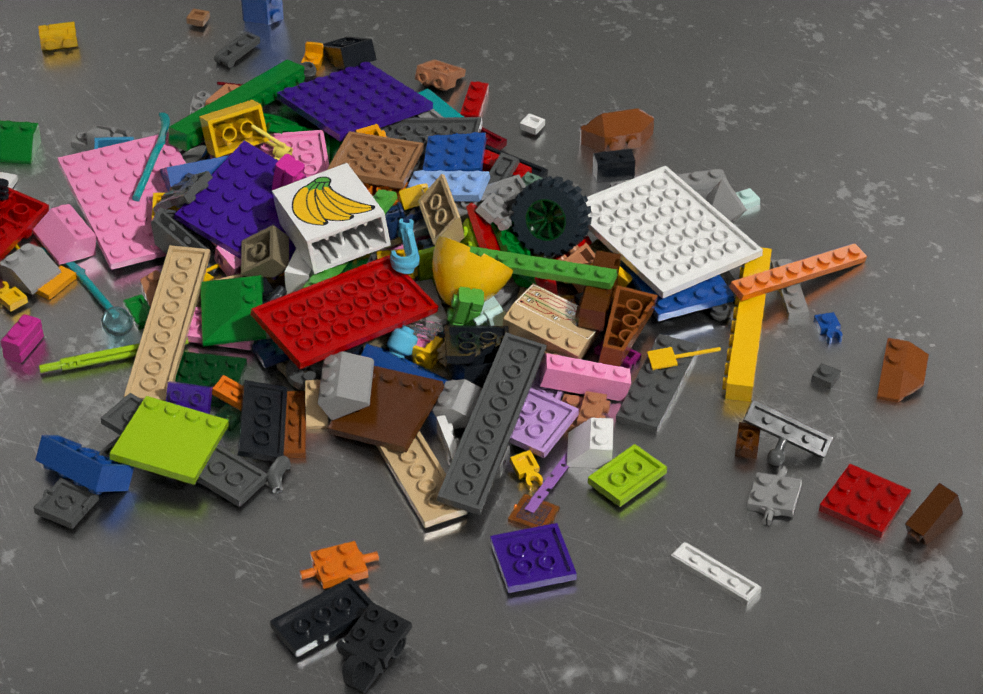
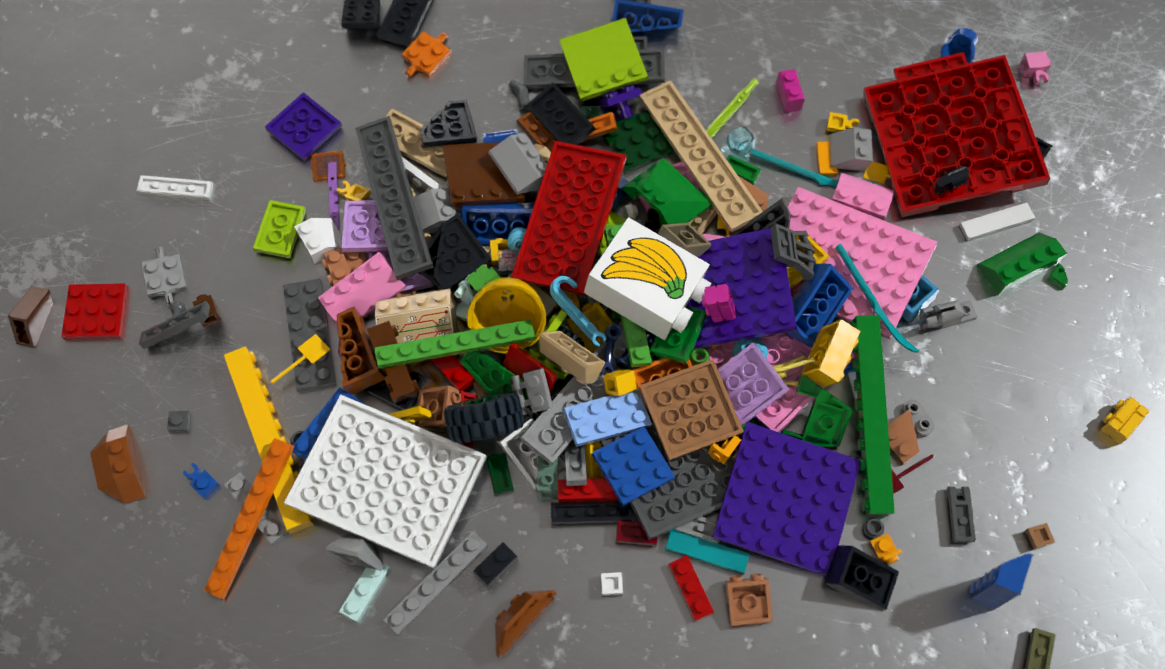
camera: 145 degrees right, 25 degrees up
none -> black plate [420,100,477,148]
none -> blue plate [482,129,519,143]
none -> lavender plate [718,342,790,426]

